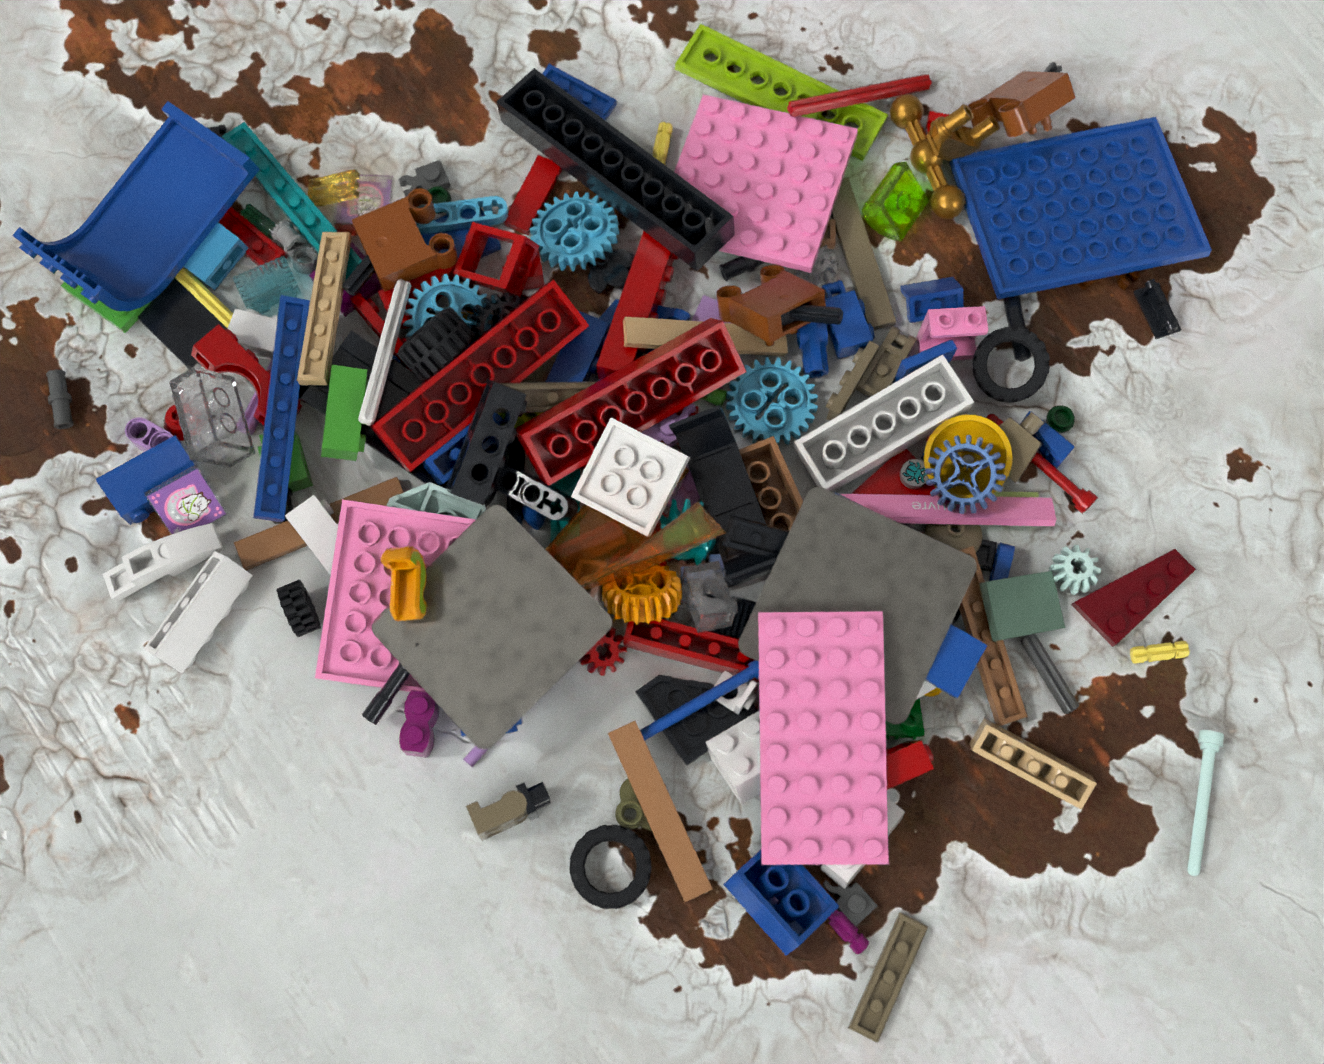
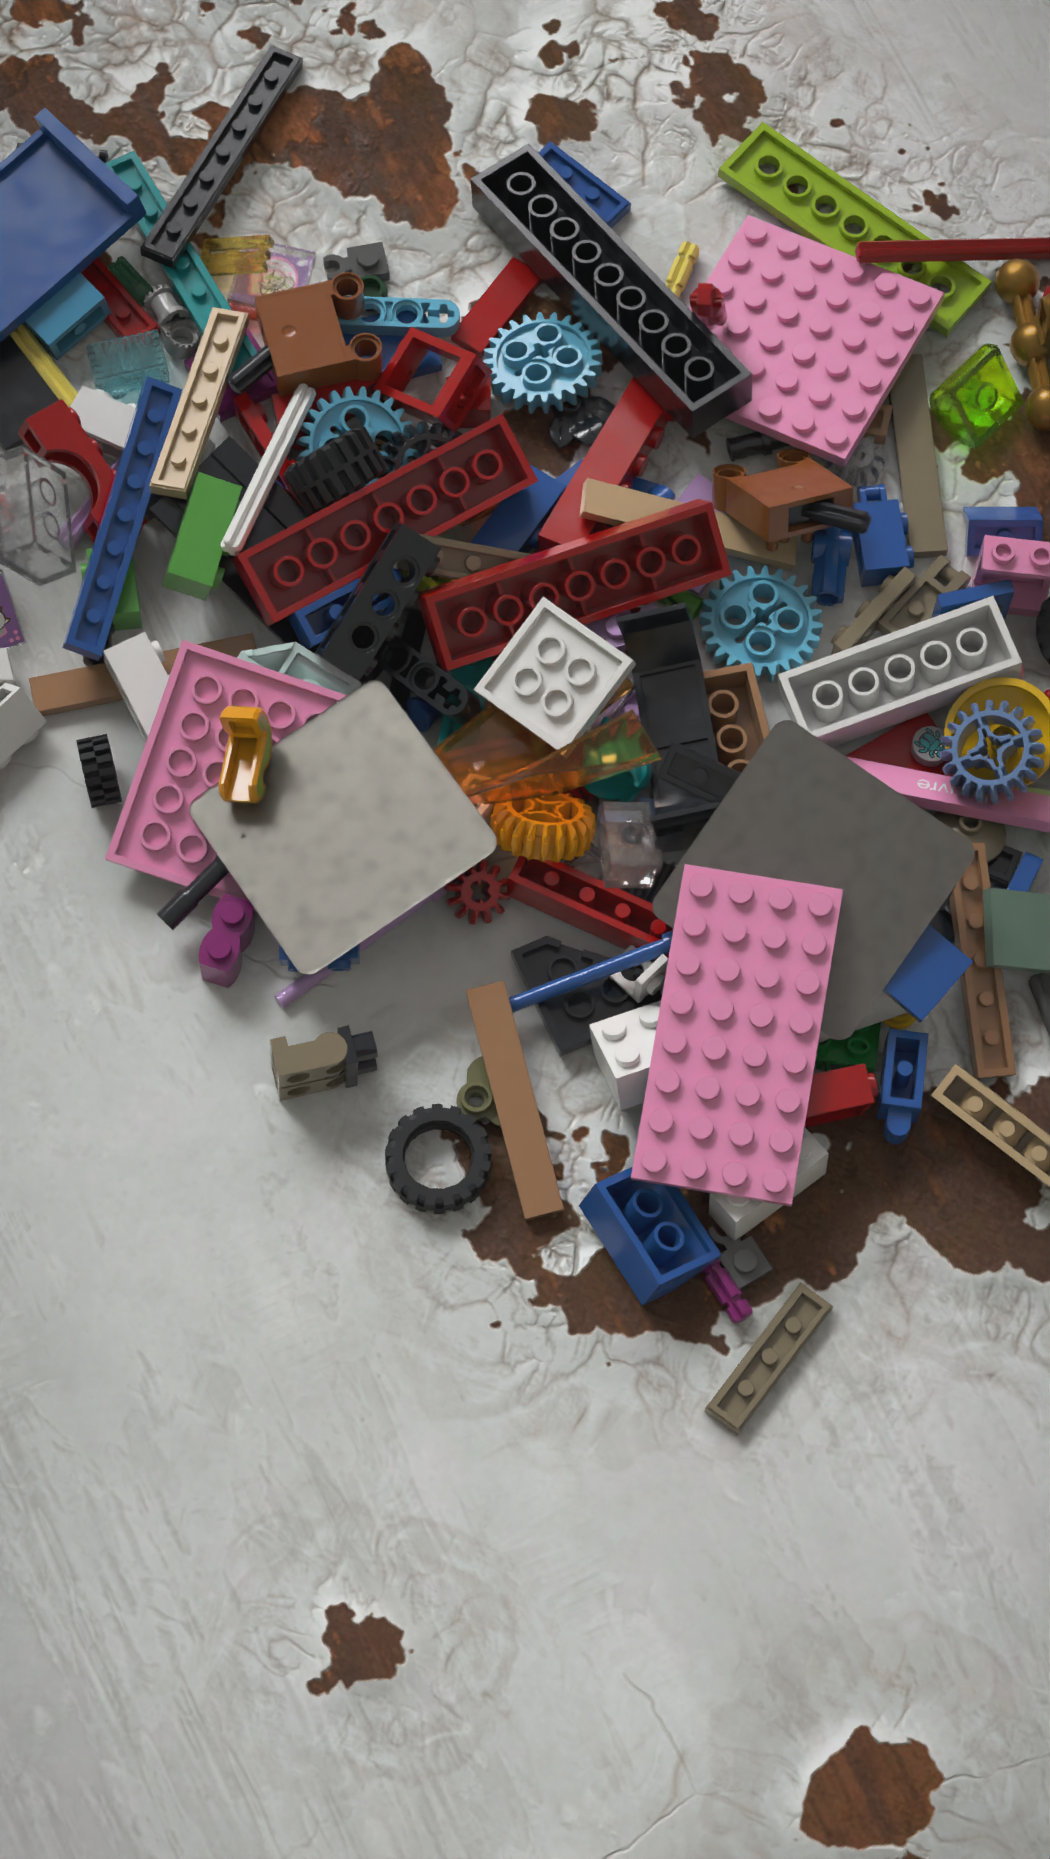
camera: 10 degrees right, 5 degrees down
none -> black tile [140,45,303,269]
none -> red hinge [689,283,727,326]
none -> blue brick [876,1028,929,1144]

